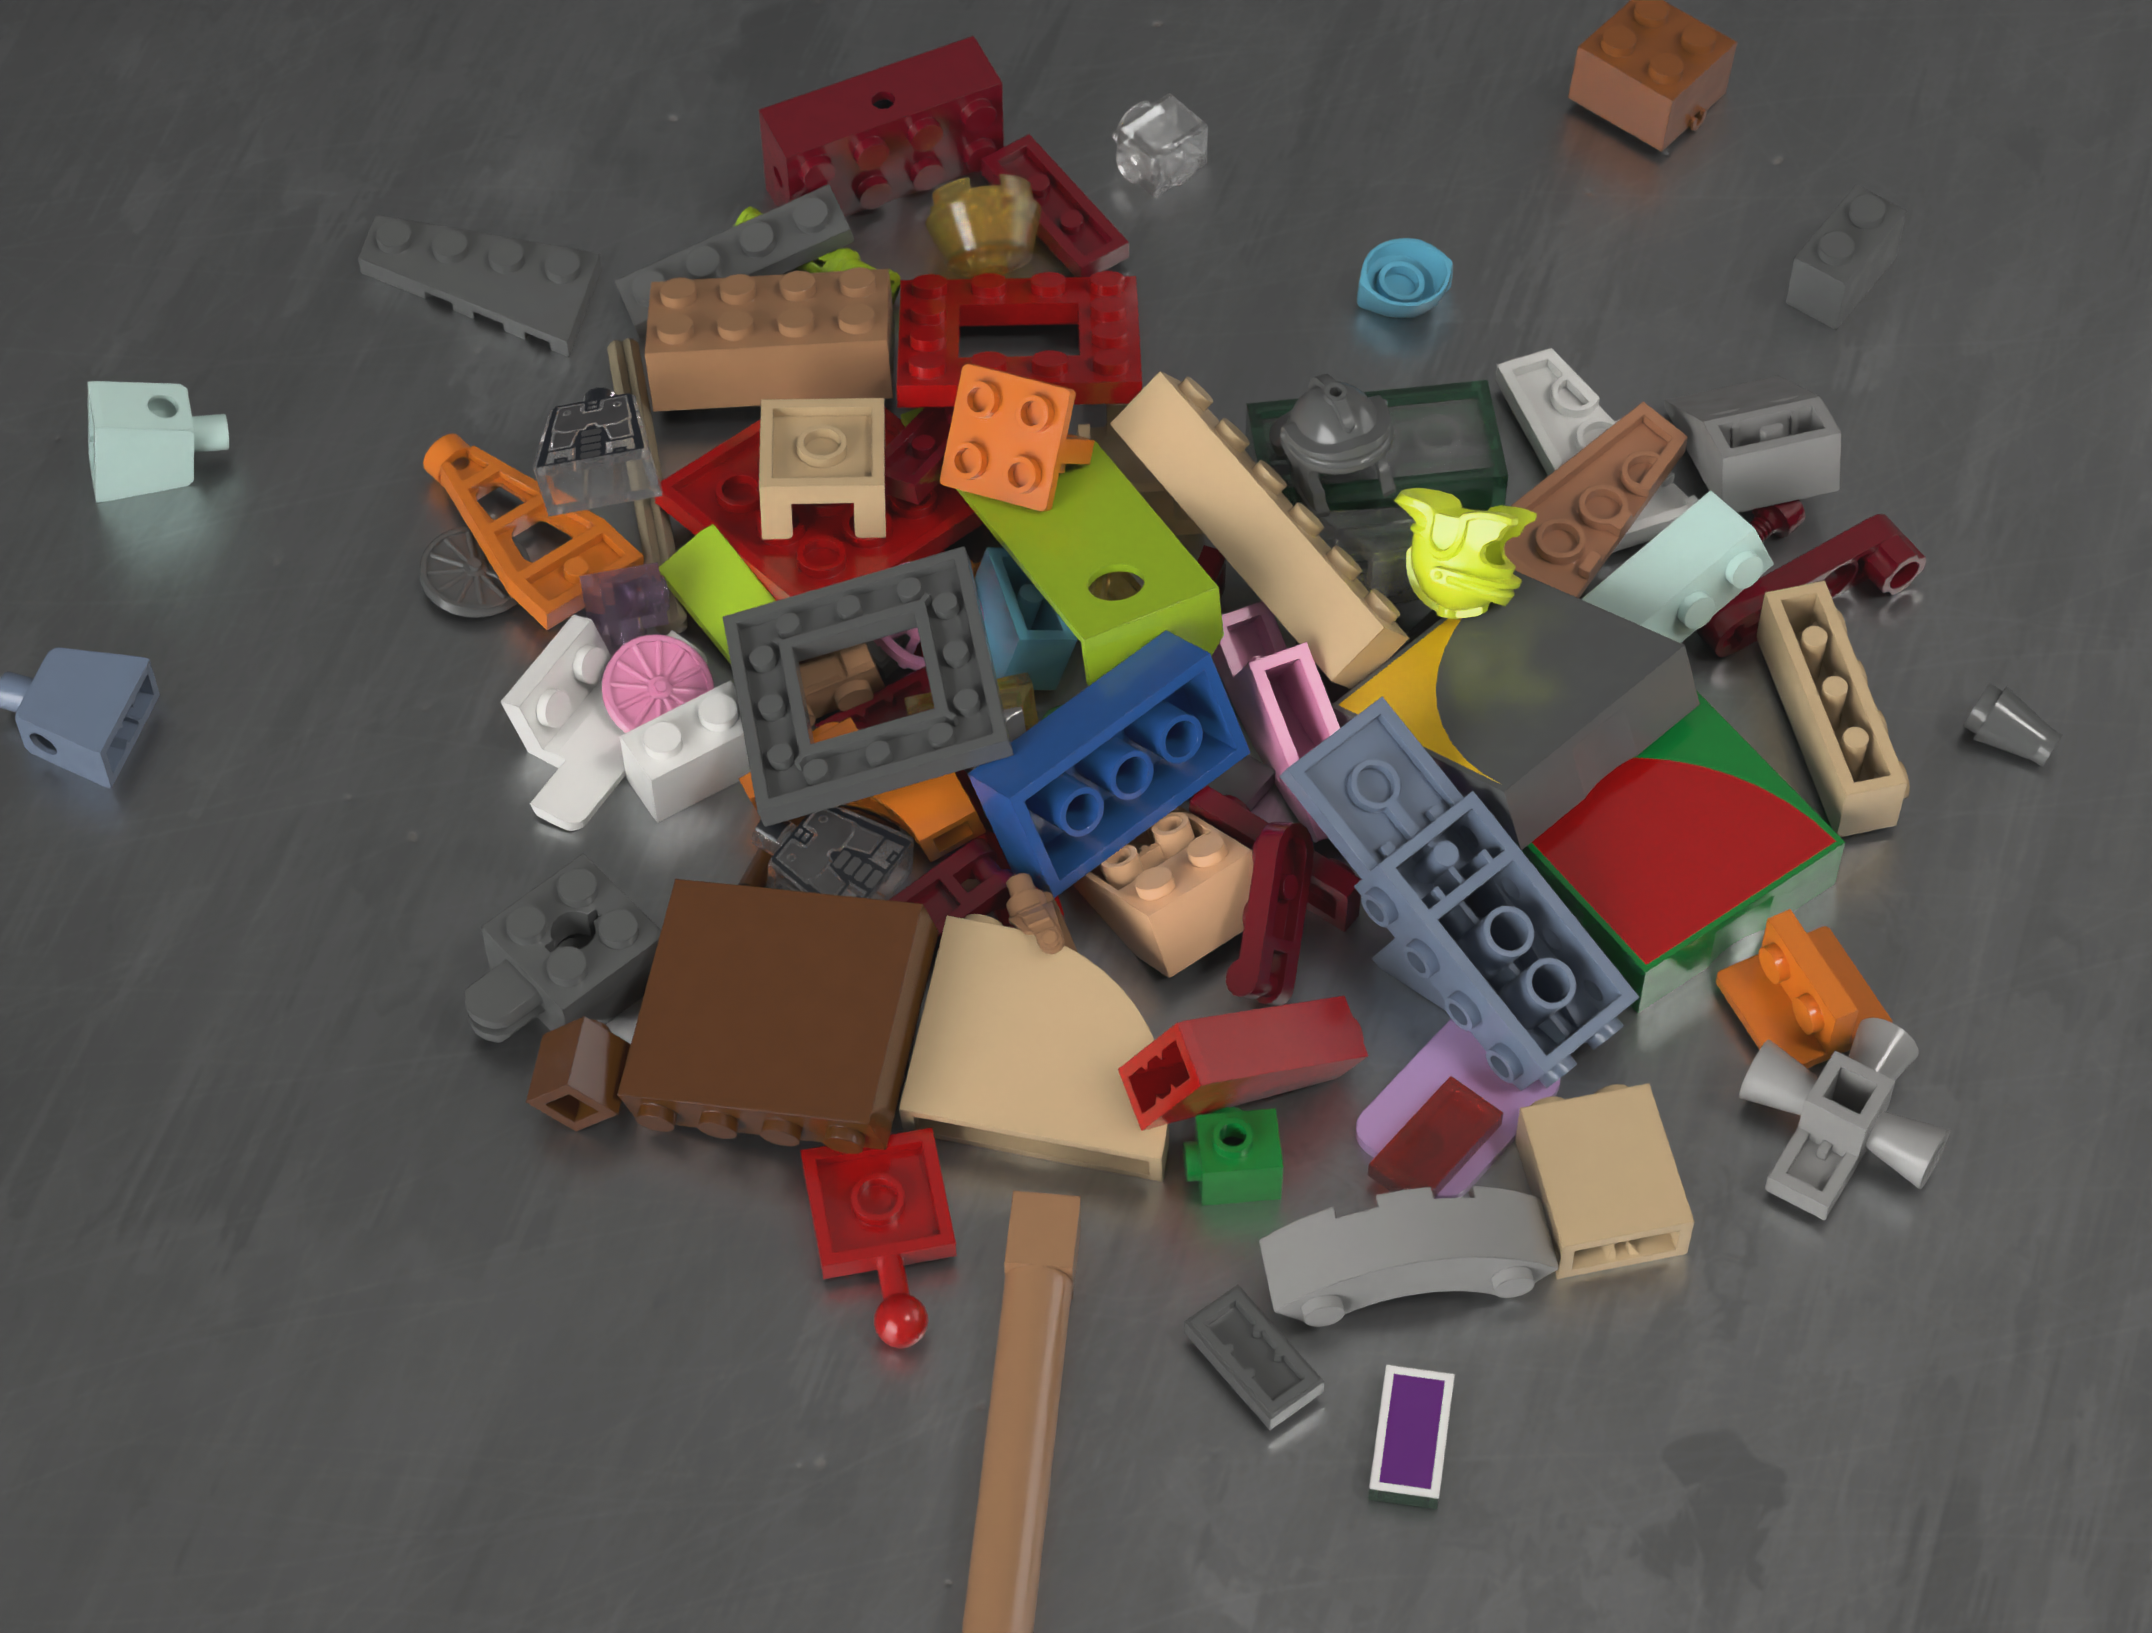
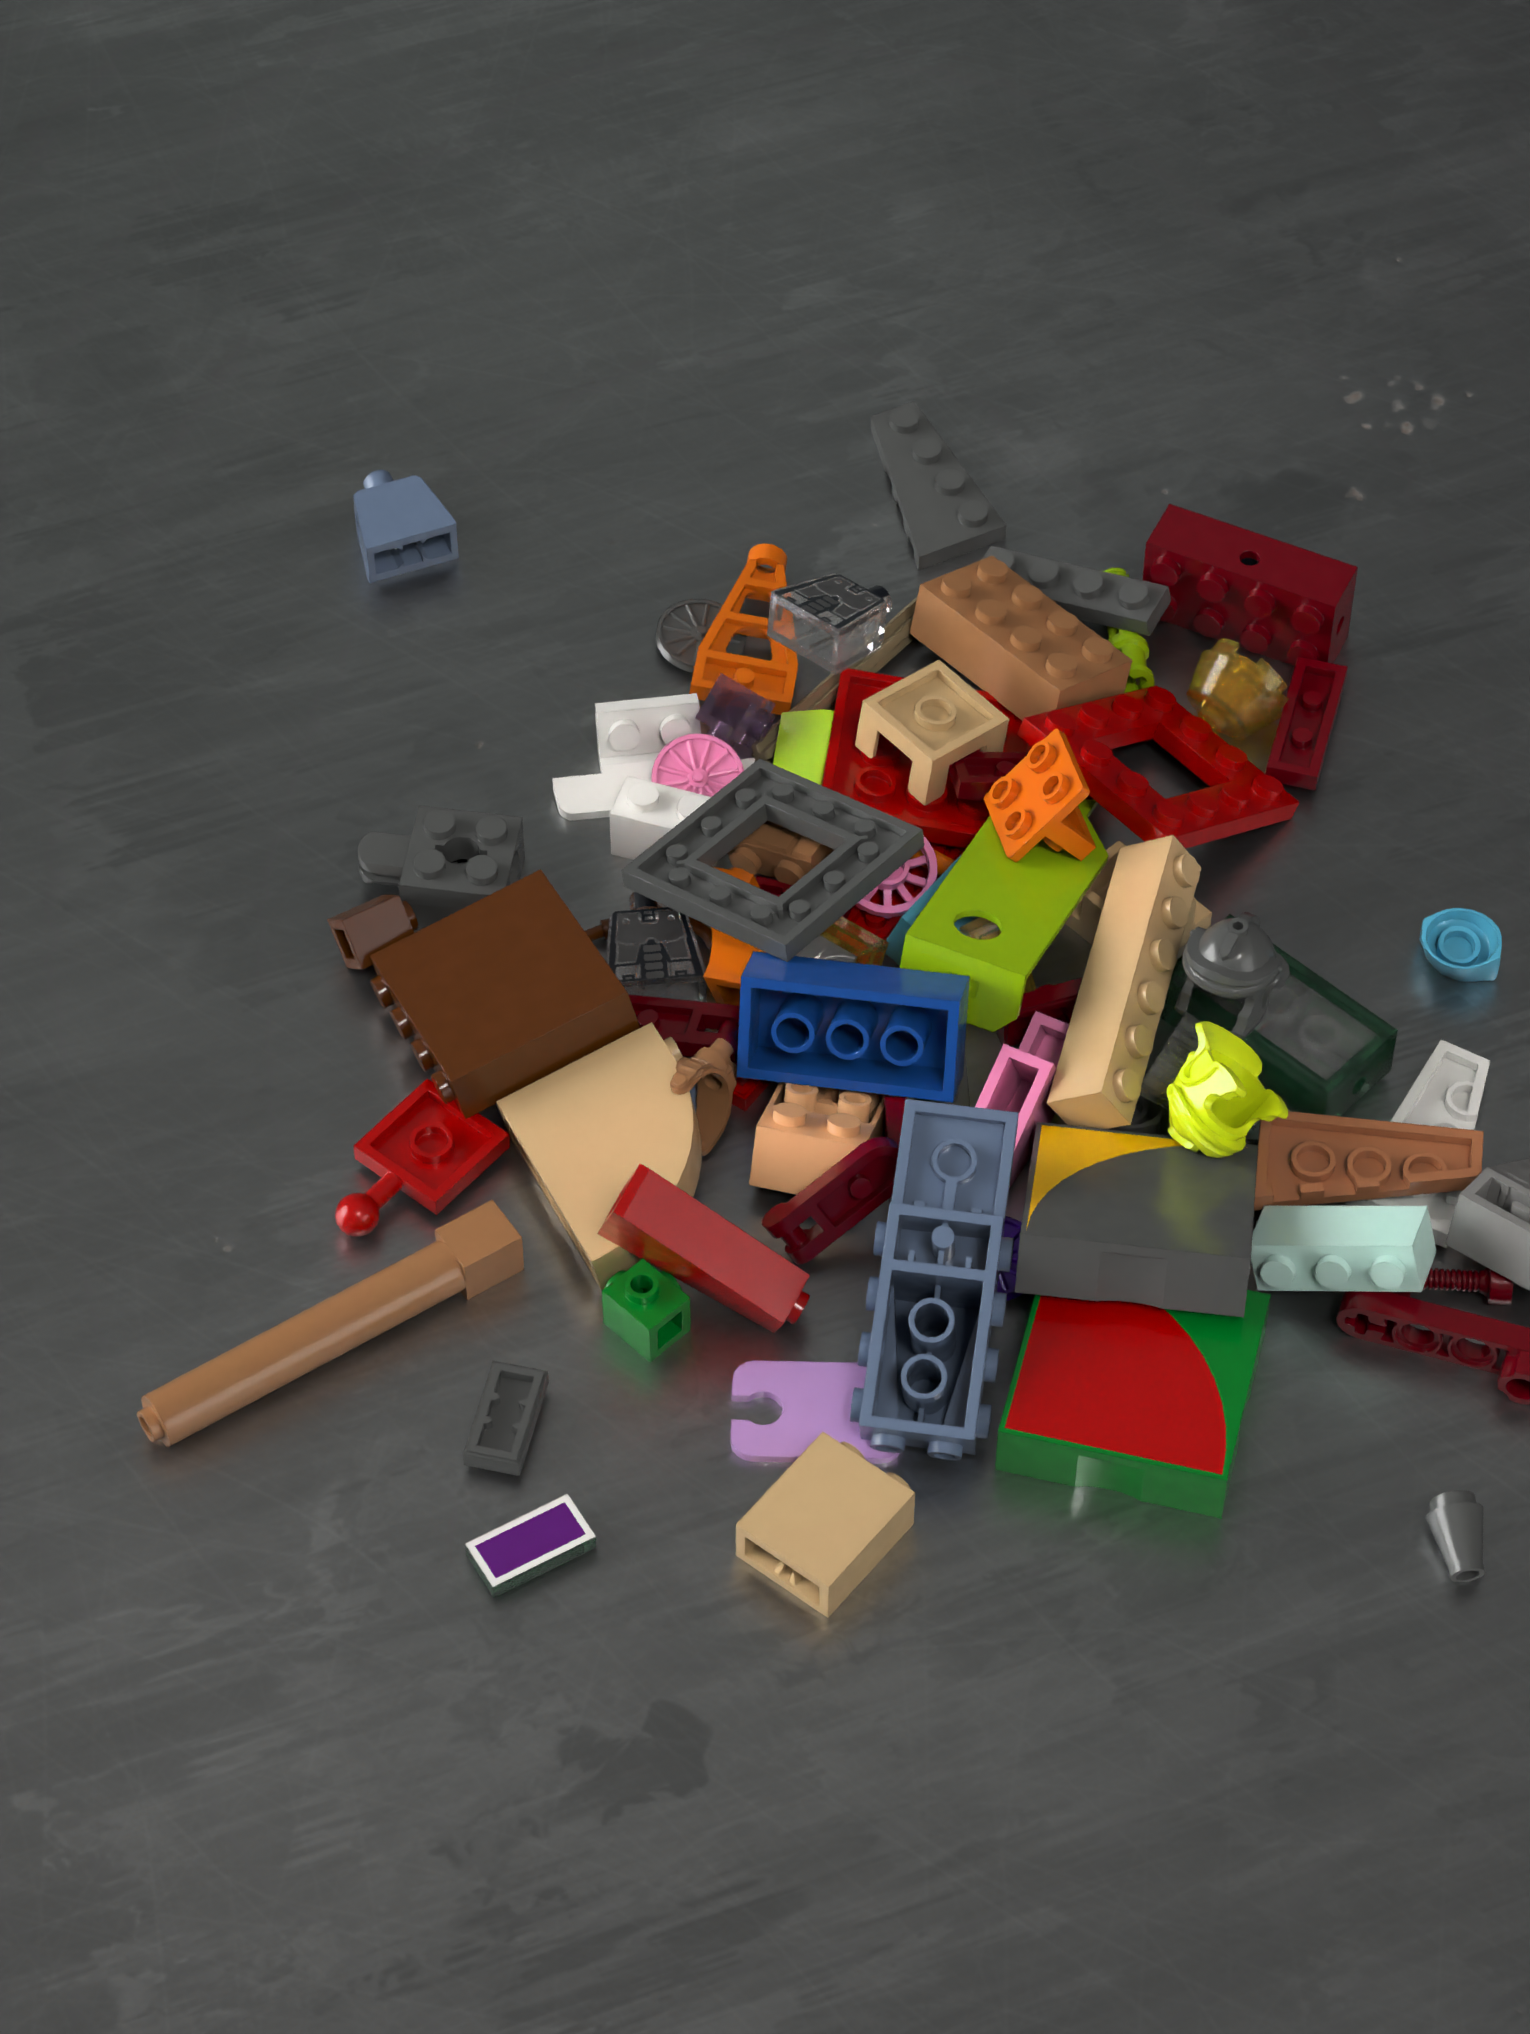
camera: 50 degrees right, 5 degrees down
light aqua torso [87,381,229,503] -> none
clear brick [1112,93,1208,198] -> none
light grey brick [1259,1186,1559,1327] -> none
clear red tile [1368,1076,1504,1198] -> none
orange bracket [1716,909,1892,1069] -> none
light grey brick [1739,1018,1950,1221] -> none
tan brick [1756,581,1910,837] -> none

